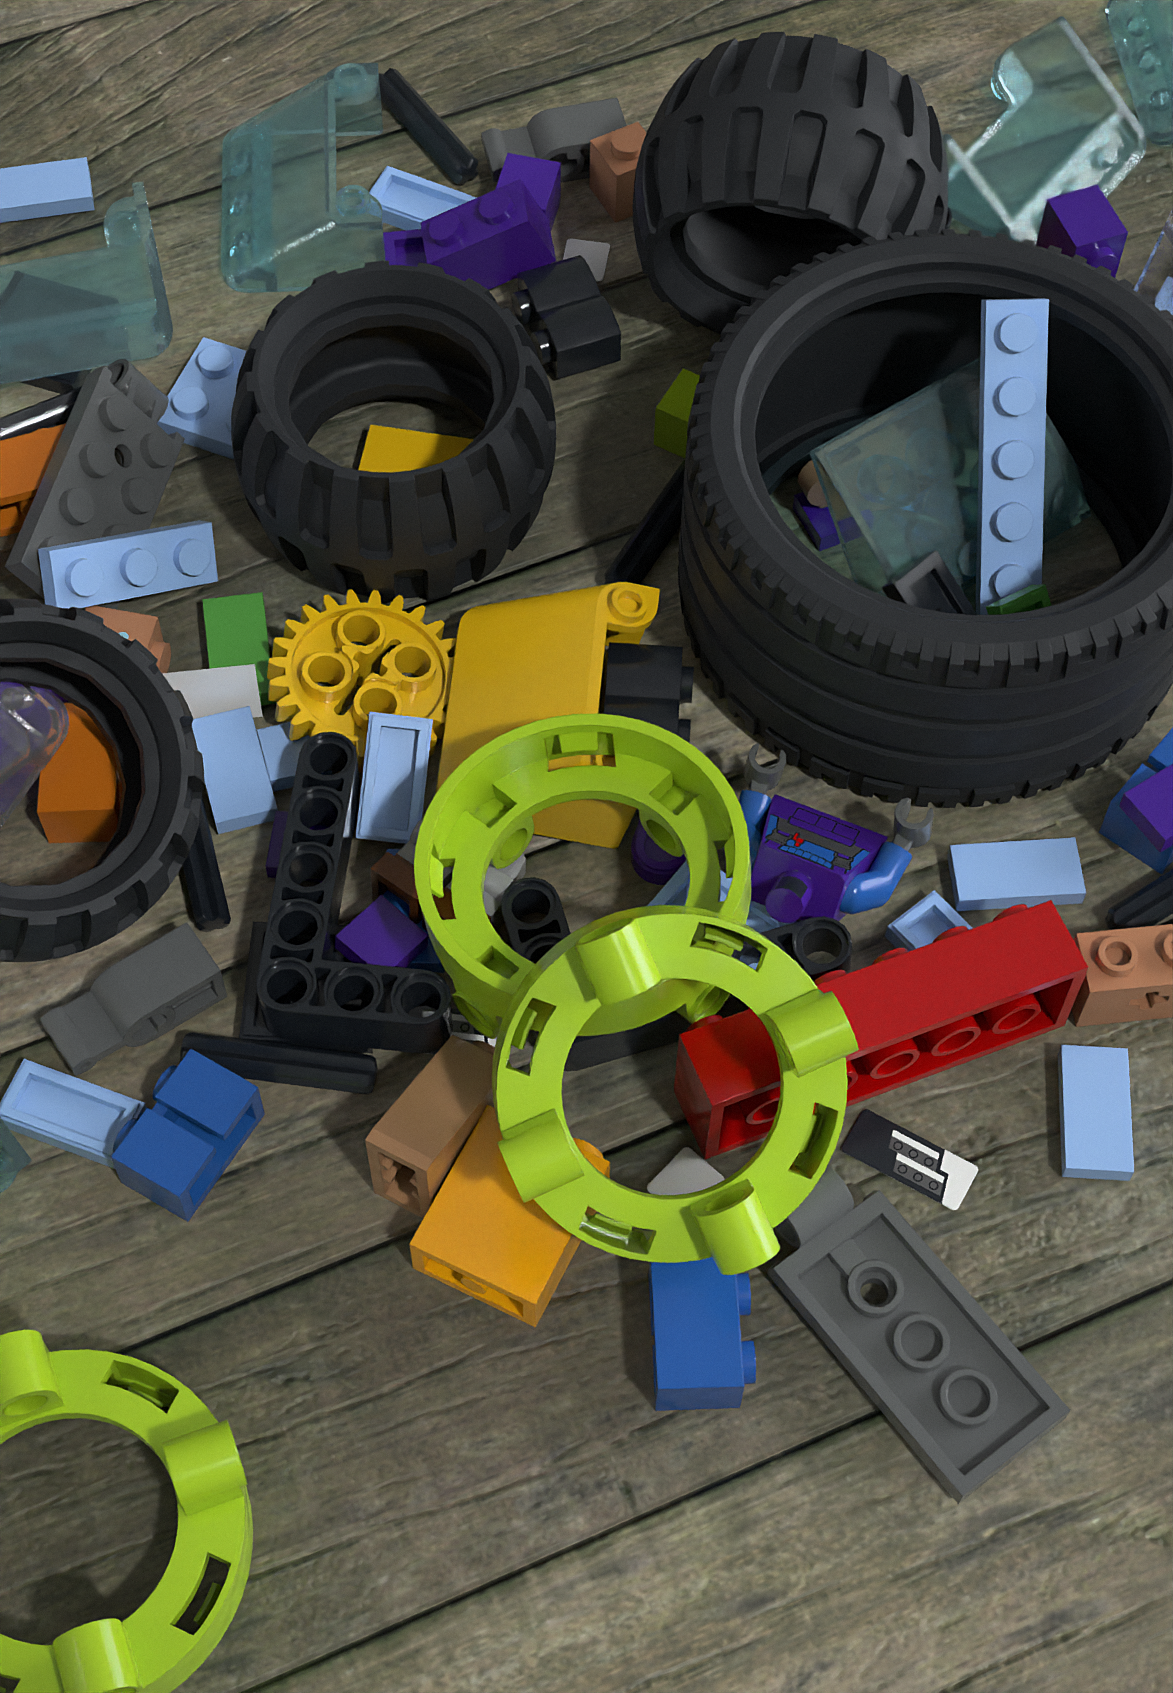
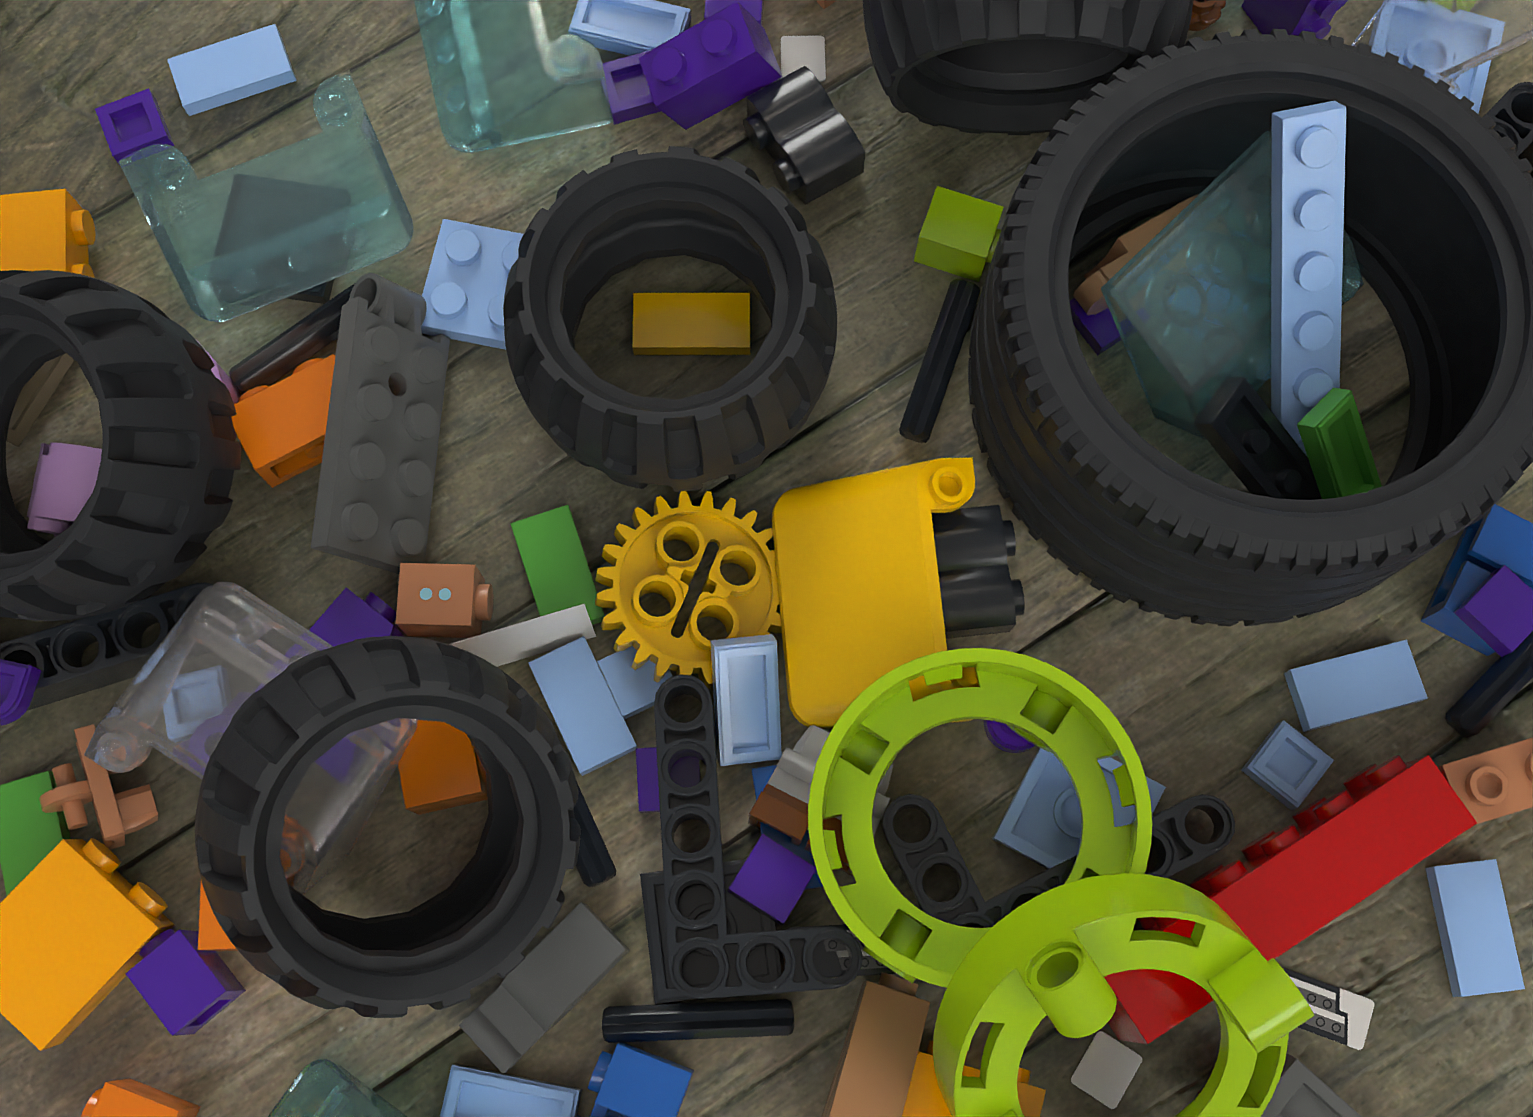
camera: 10 degrees left, 15 degrees up
light blue plate [38,520,218,609] -> none
torso [738,743,934,923] -> none

